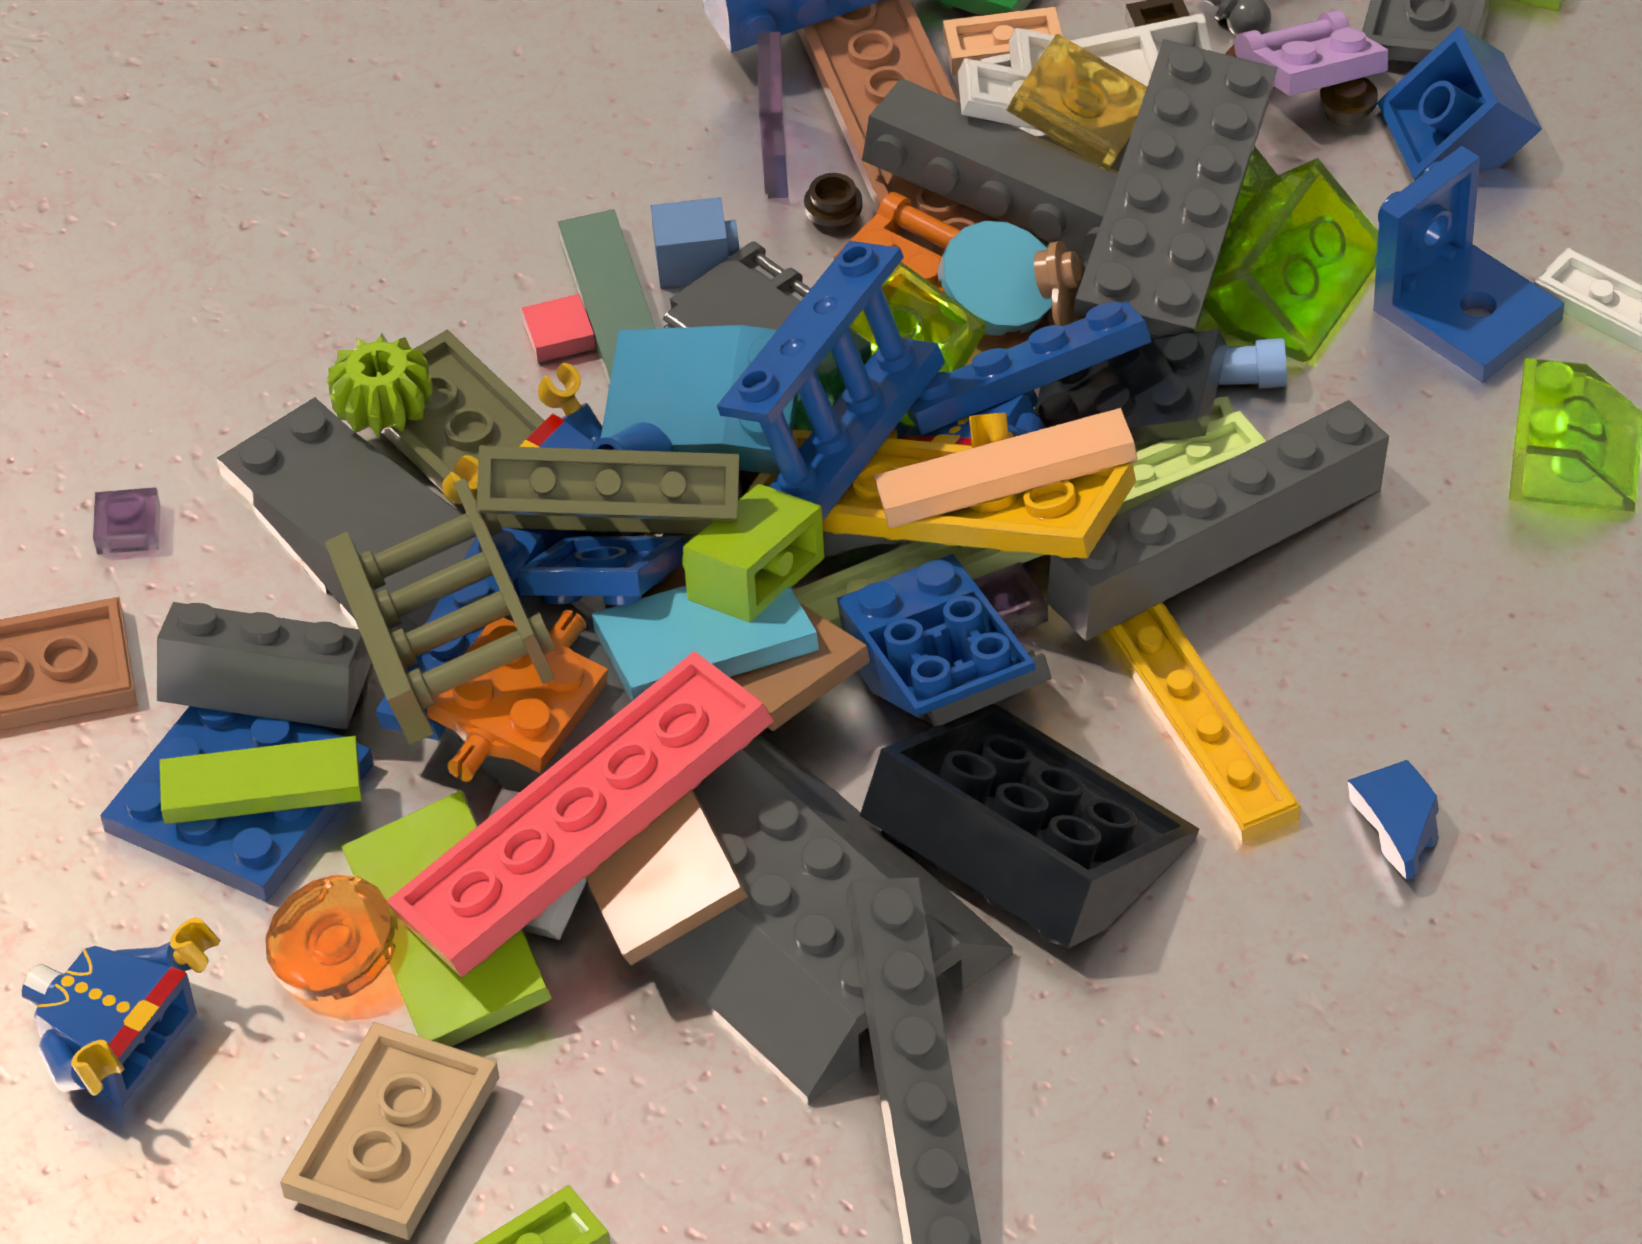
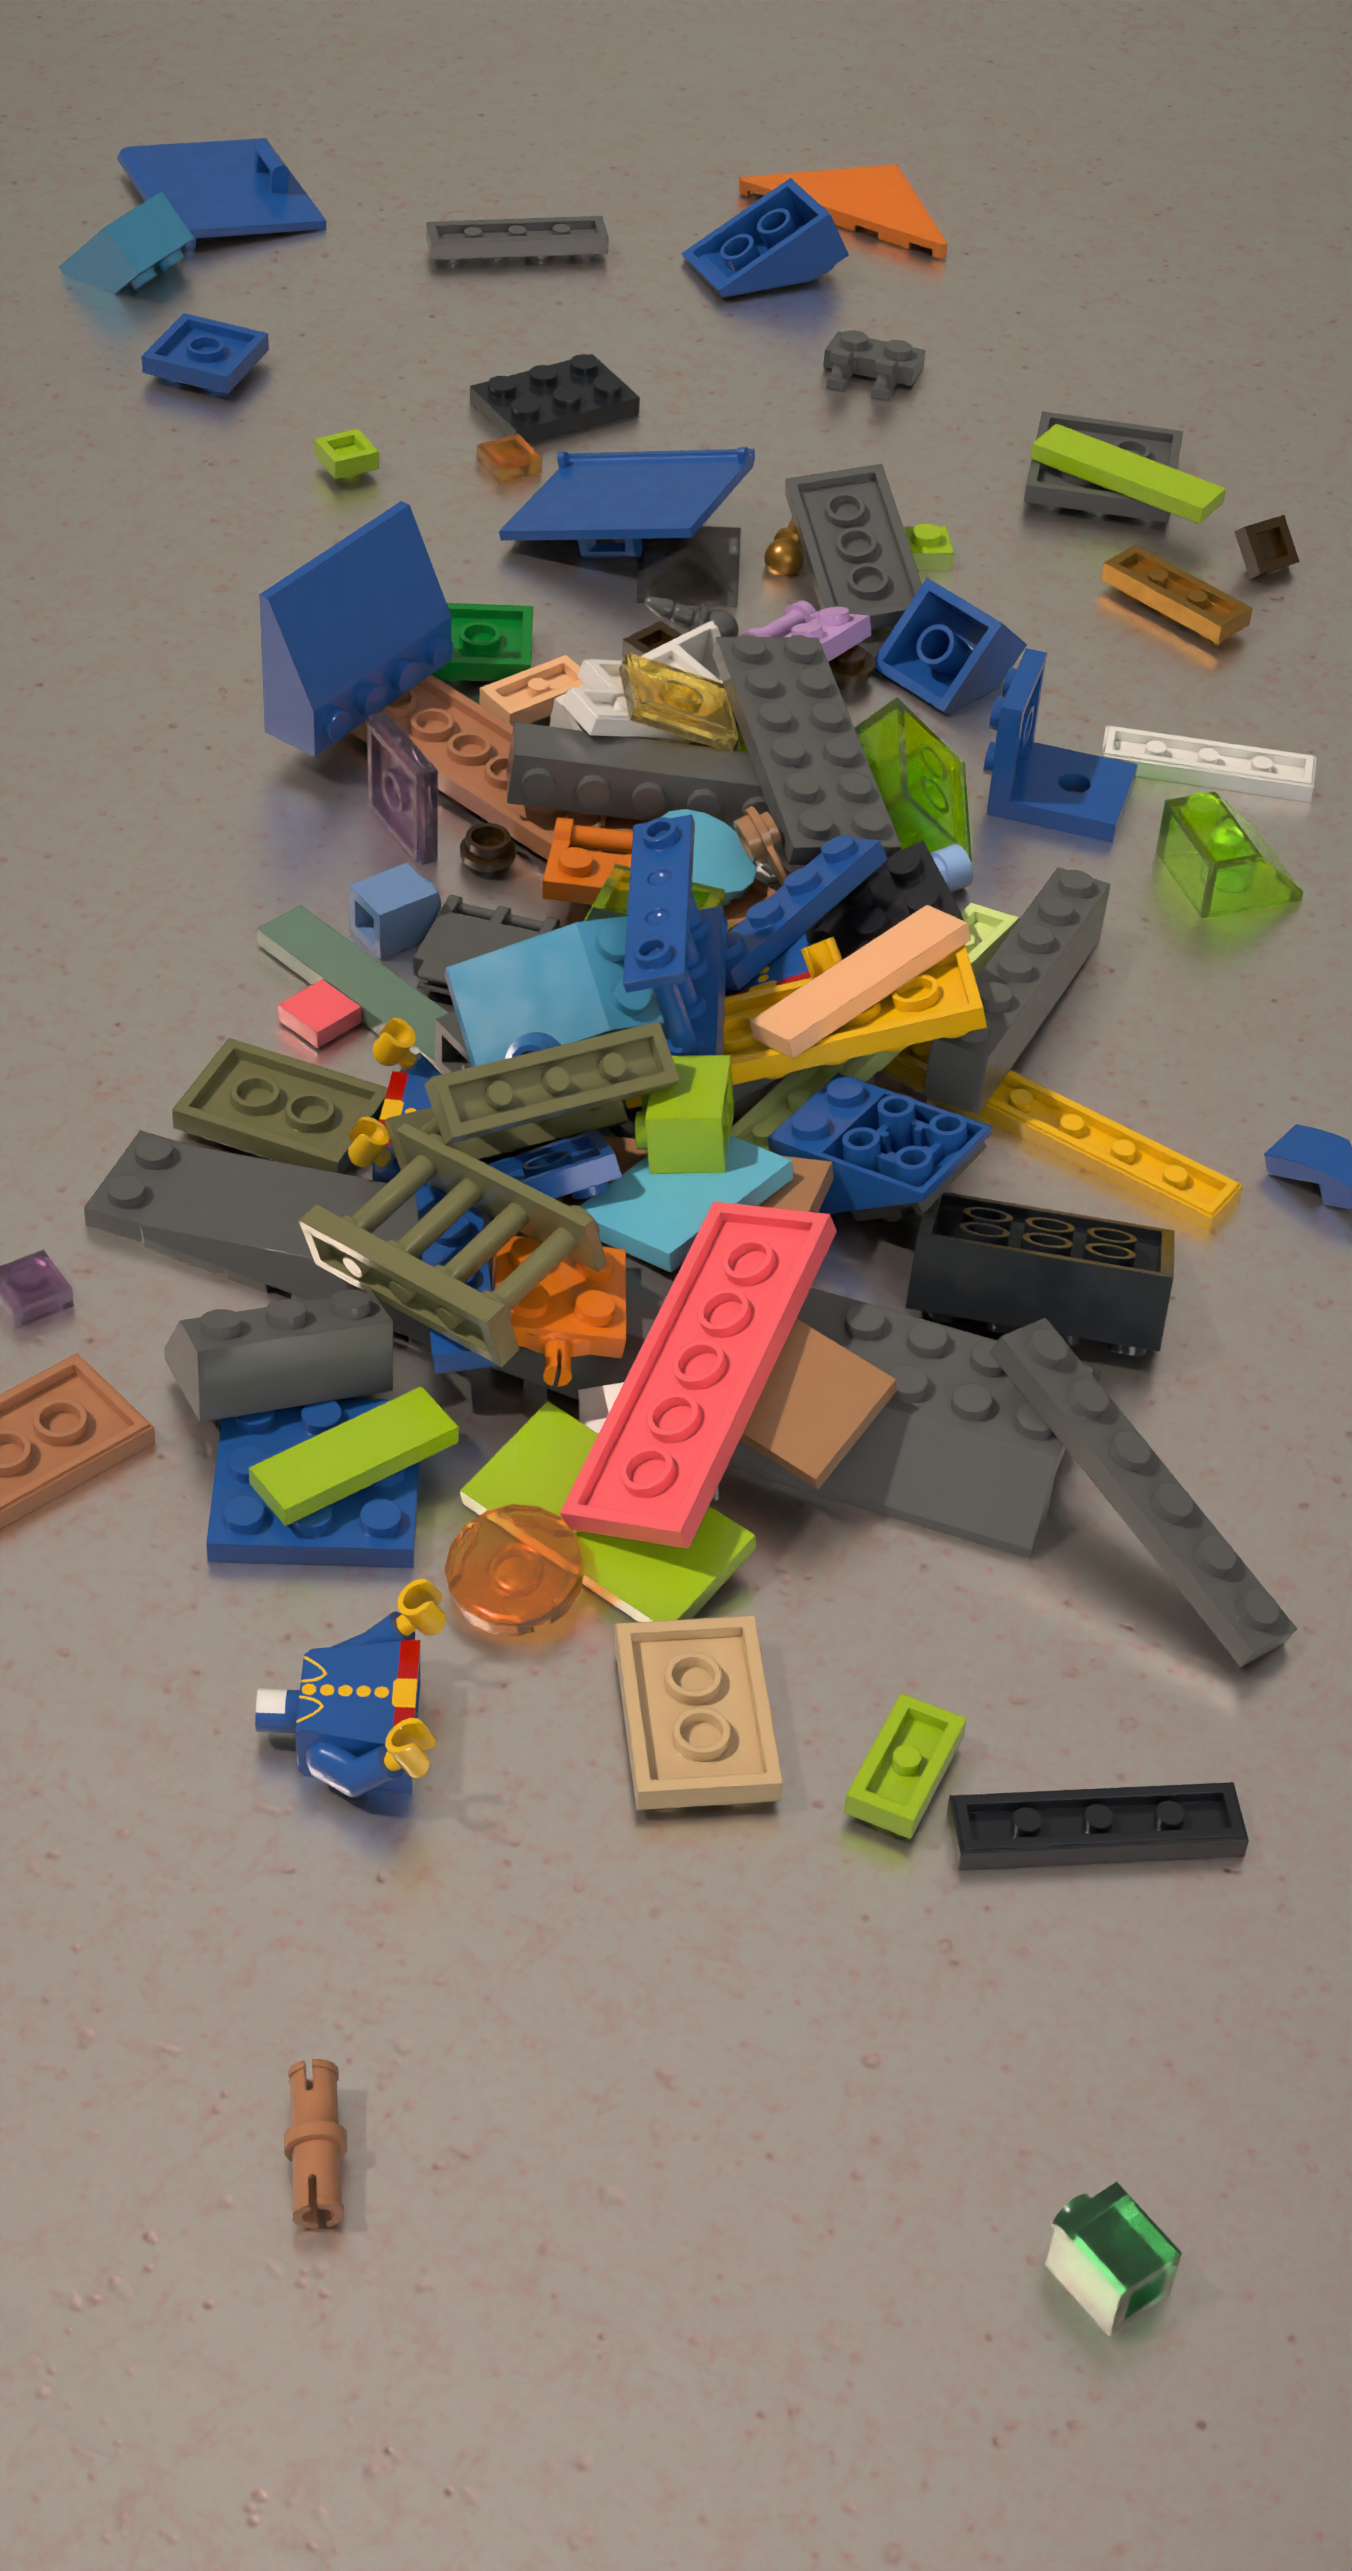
camera: 35 degrees left, 5 degrees down
lime gear [327,333,433,437] -> none

